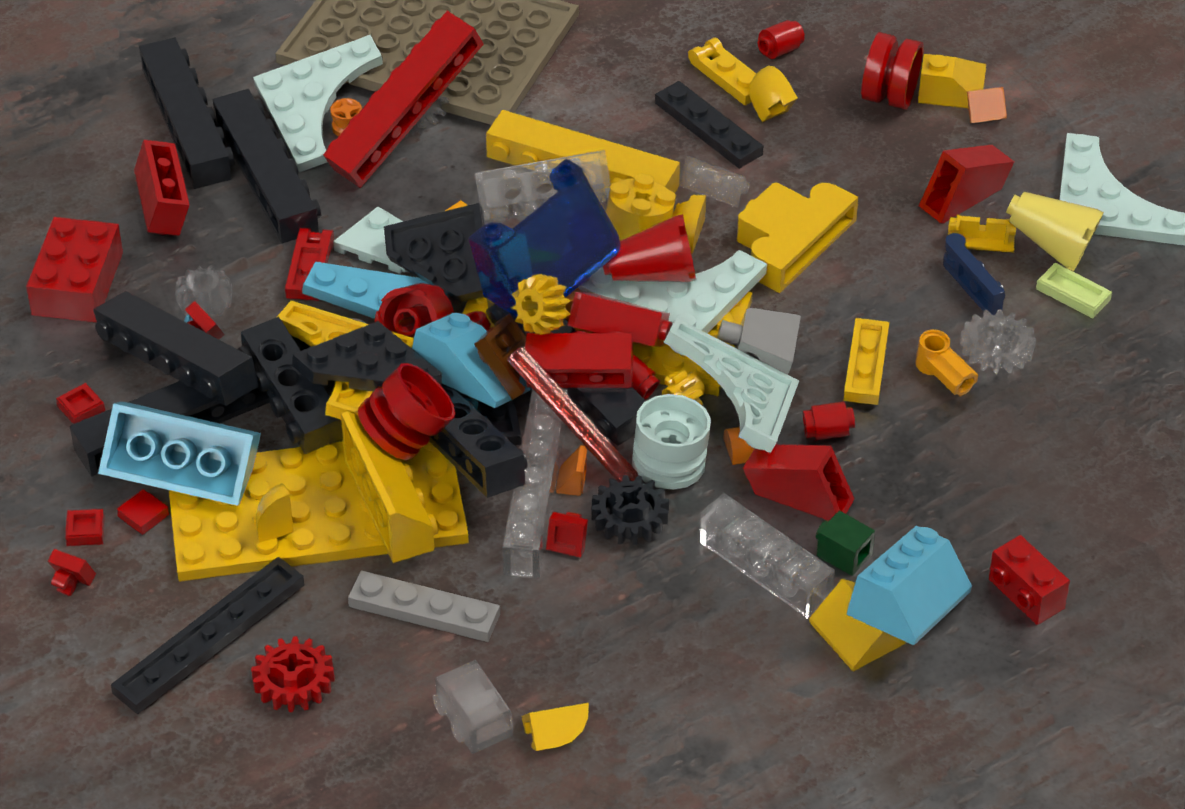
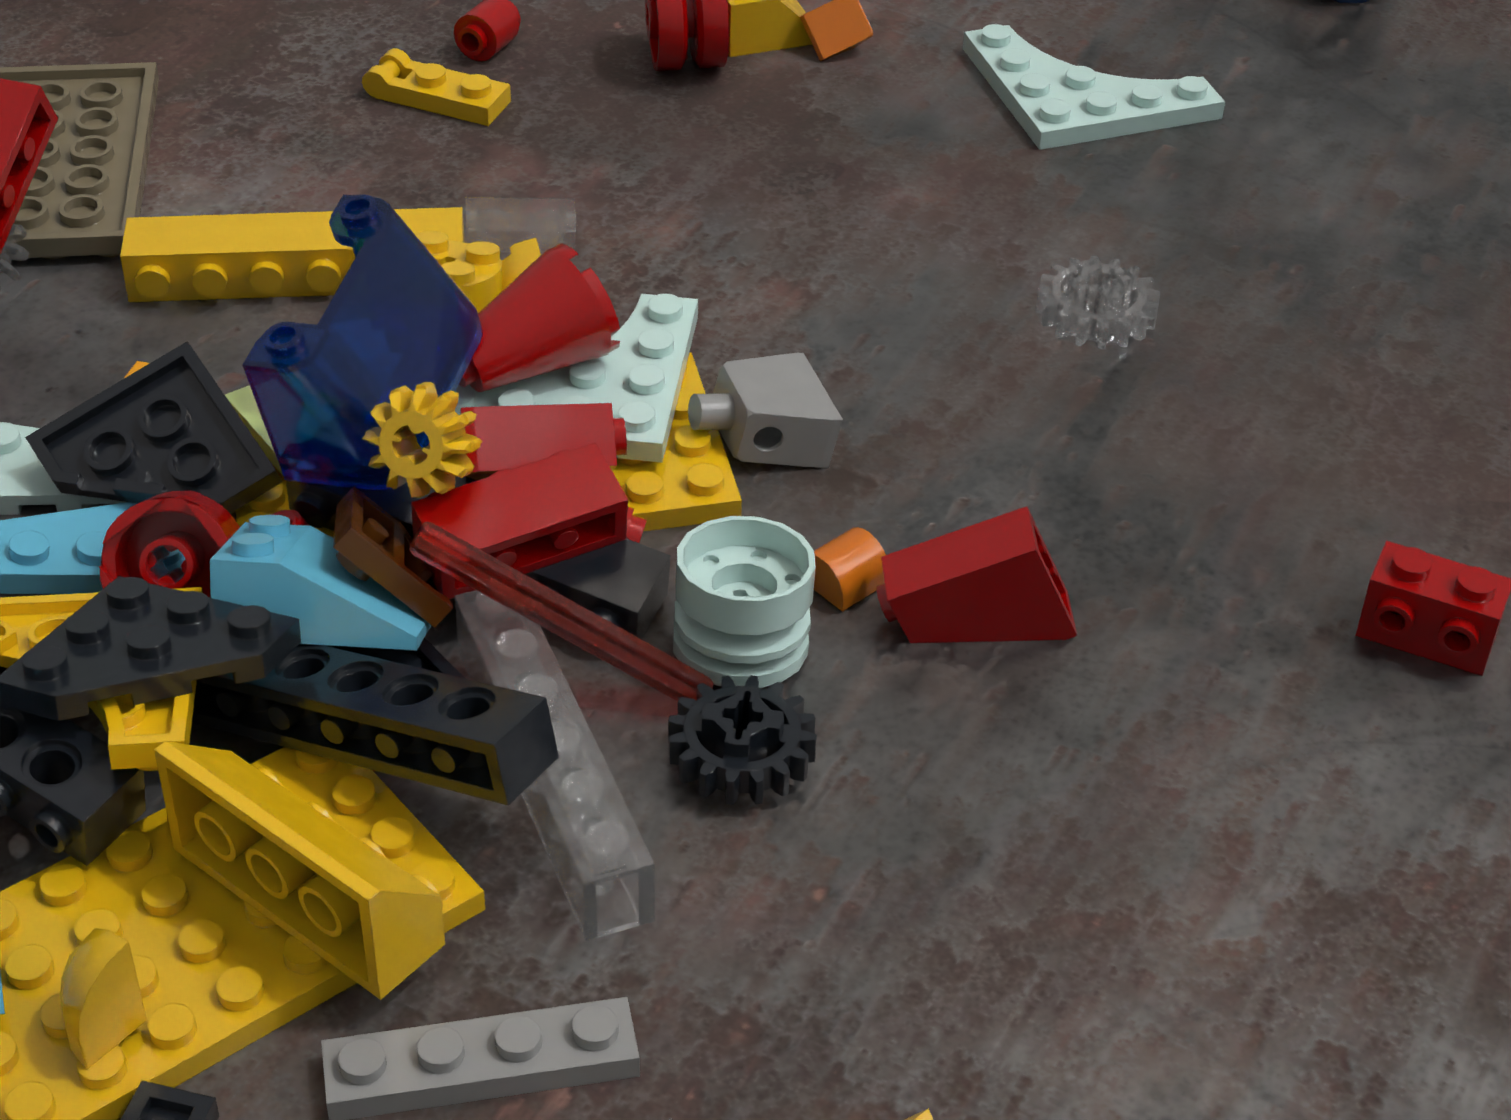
camera: 30 degrees left, 5 degrees down
red wheel [358,363,455,460] -> none
clear brick [475,150,611,222] -> none
red tile [546,511,588,558] -> none
orange slope [556,445,587,496] -> none
black plate [655,81,764,169] -> none
yellow gear [662,369,705,405] -> none
light aqua plate [664,318,799,453] -> none
clear brick [698,493,835,619] -> none
yellow brick [737,182,858,293] -> none
yellow brick [749,66,798,122] -> none
red brick [802,401,855,441] -> none
yellow slope [809,579,907,672] -> none
dark green brick [816,510,875,576] -> none
yellow plate [843,318,890,405] -> none
medium azure slope [846,526,972,645] -> none
light orange piece [915,329,978,397] -> none
red slope [919,145,1015,223] -> none
dark blue plate [943,233,1005,319] -> none
yellow hinge [948,214,1016,253] -> none
light yellow cone [1006,192,1104,271] -> none
yellowish green tile [1036,263,1112,319] -> none

